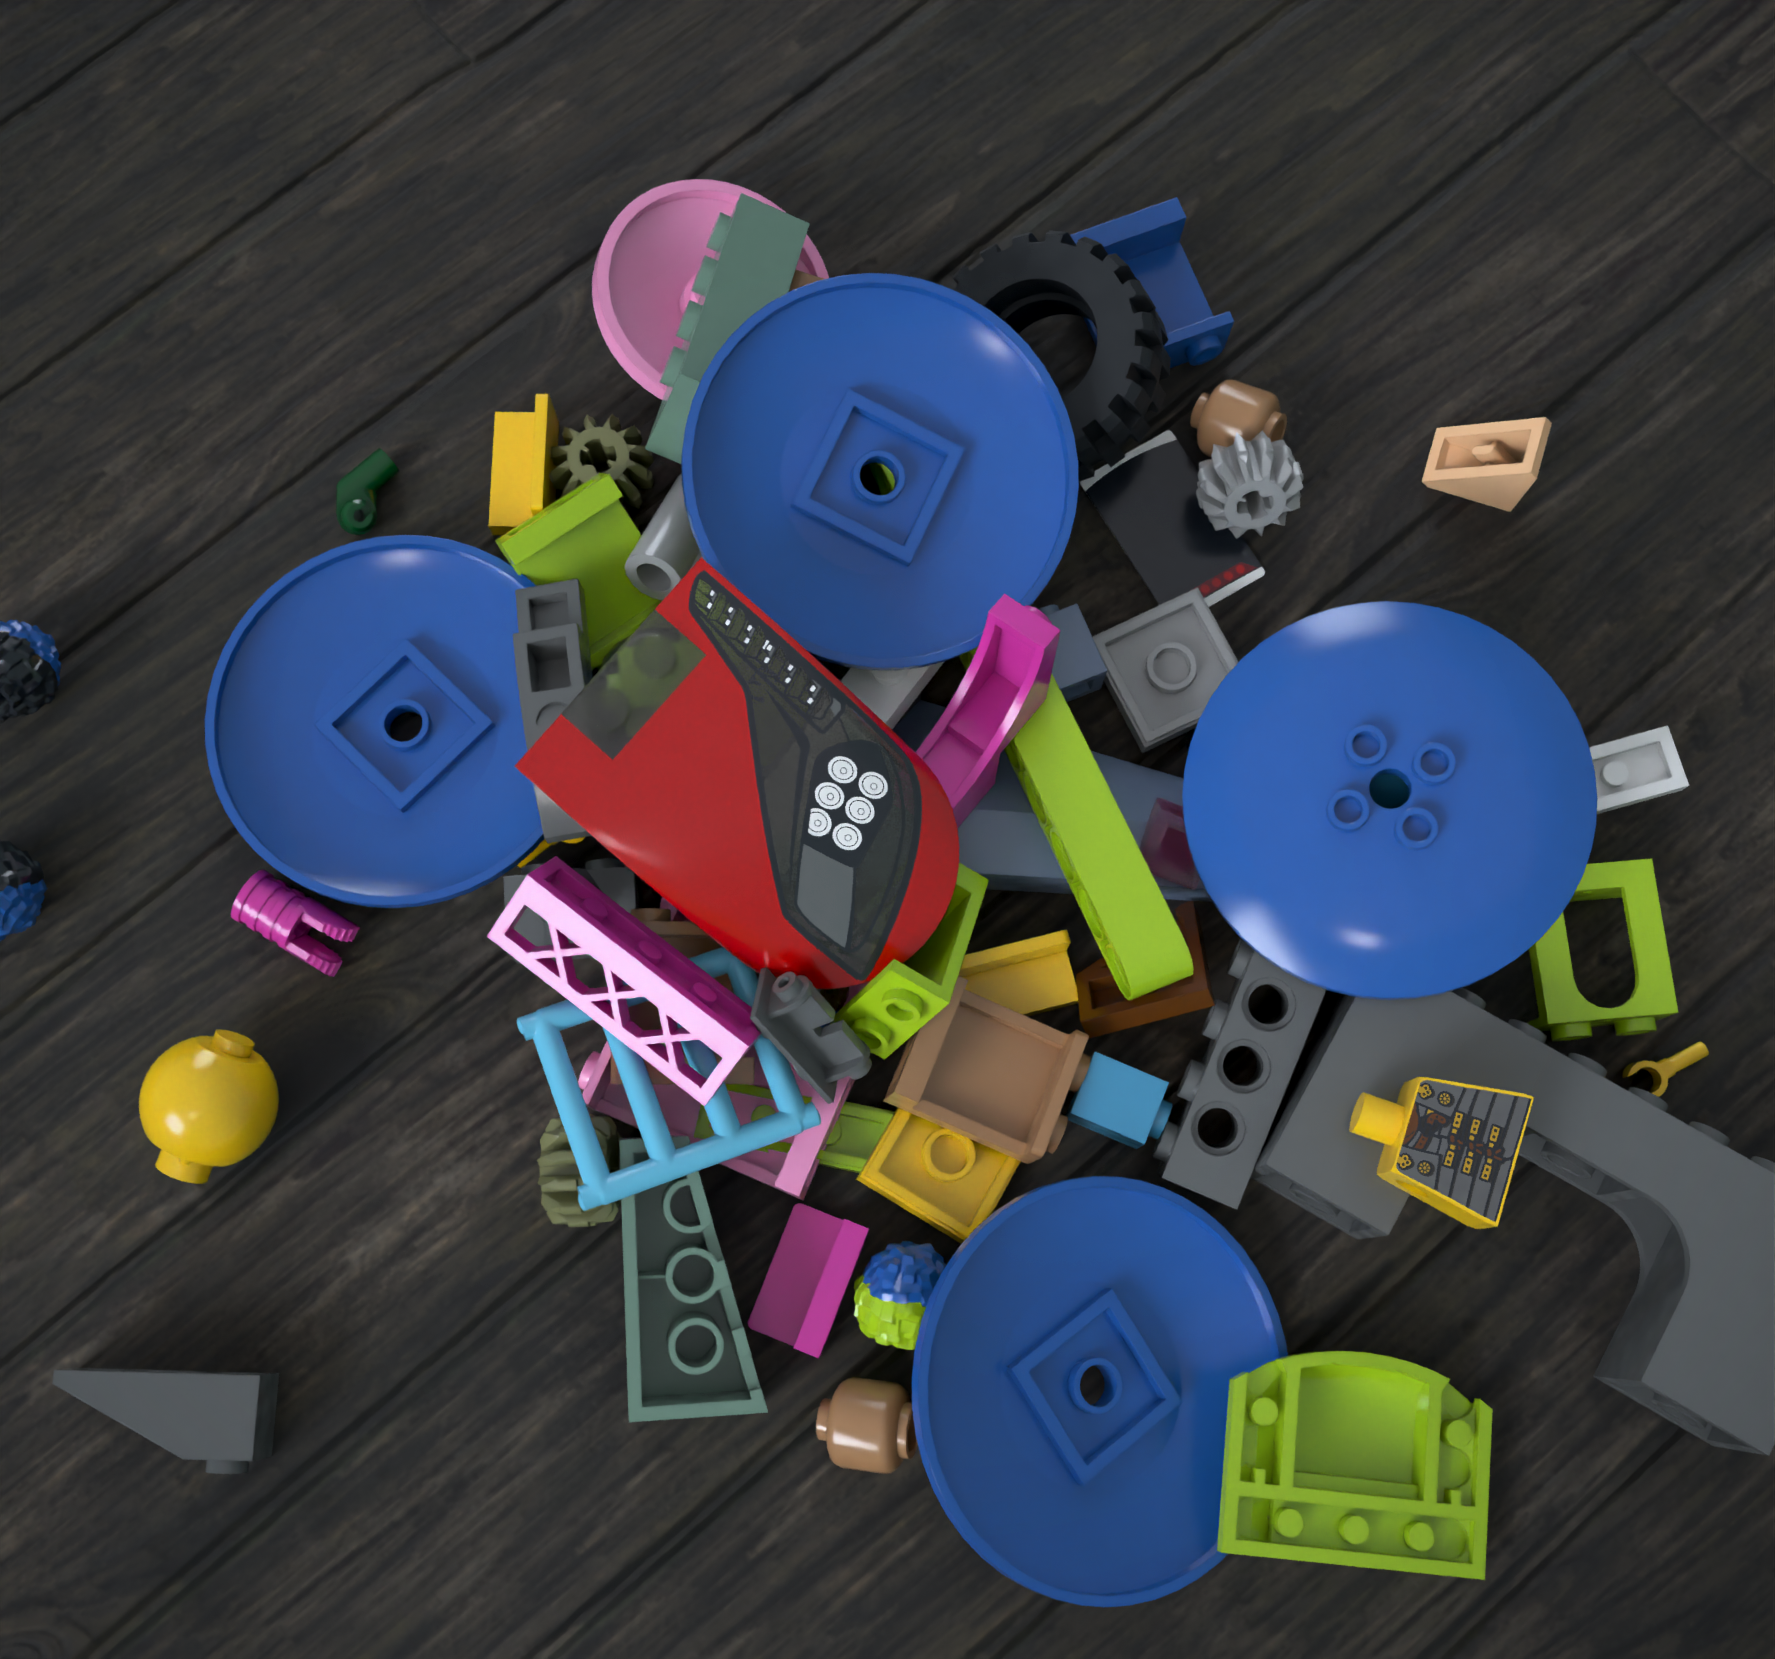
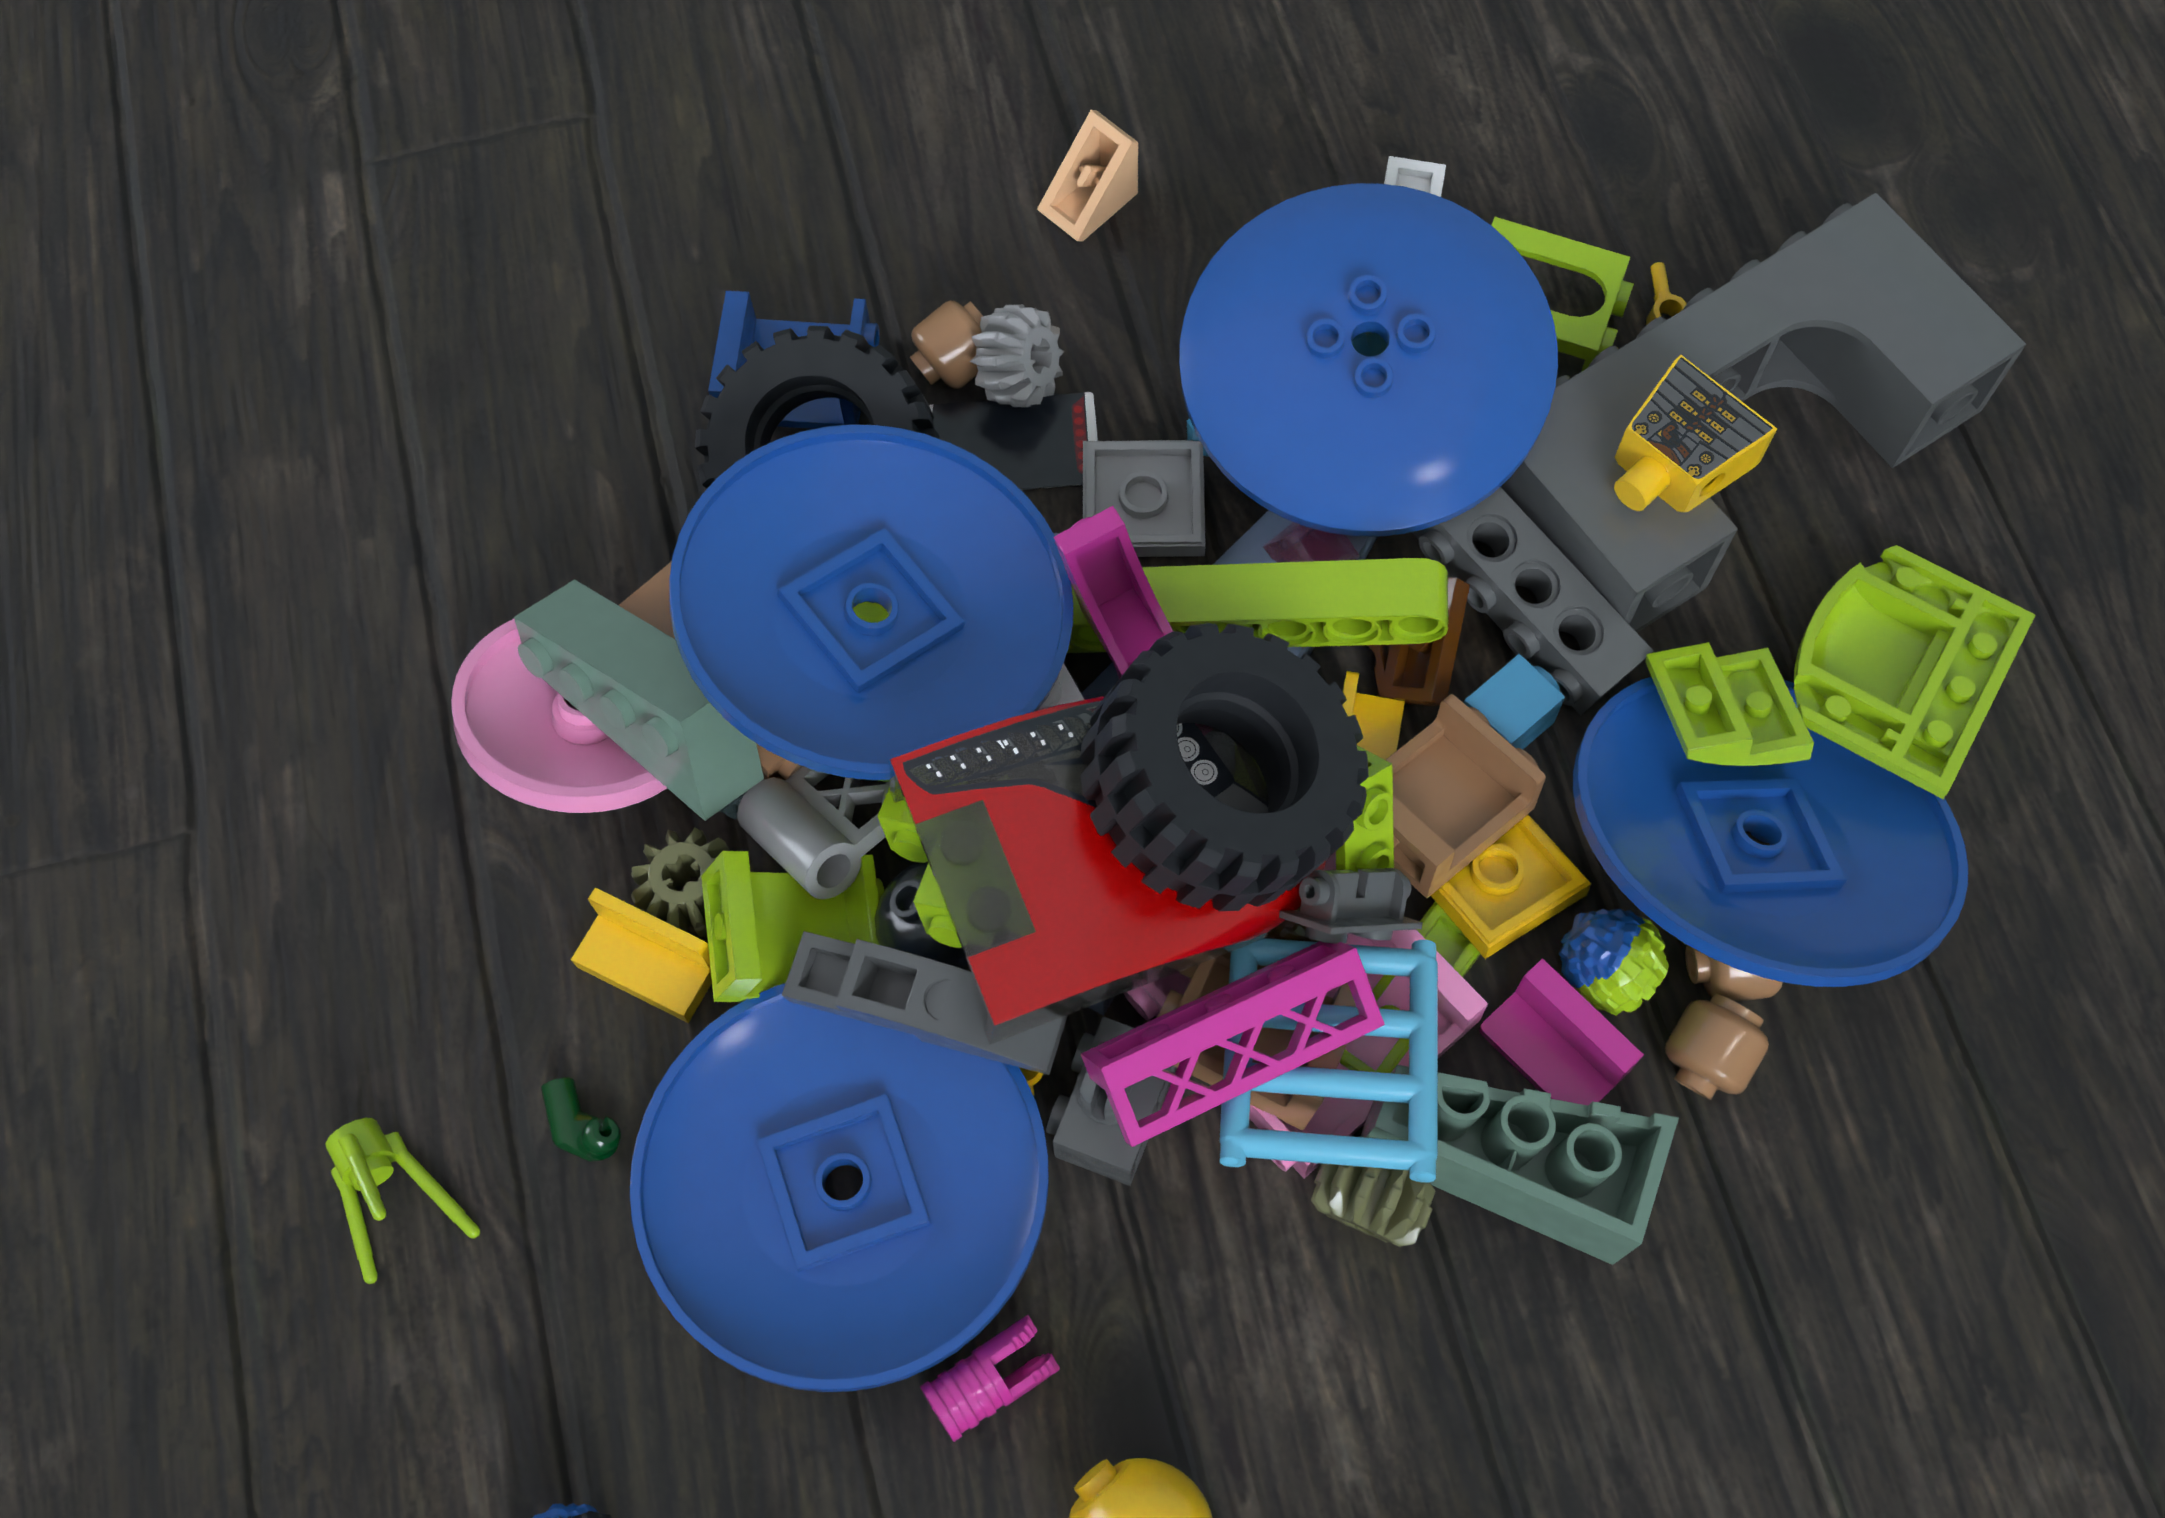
camera: 60 degrees left, 10 degrees down
none -> lime plant [325,1118,480,1284]
none -> black tyre [1080,623,1369,911]
none -> lime slope [1645,642,1814,766]

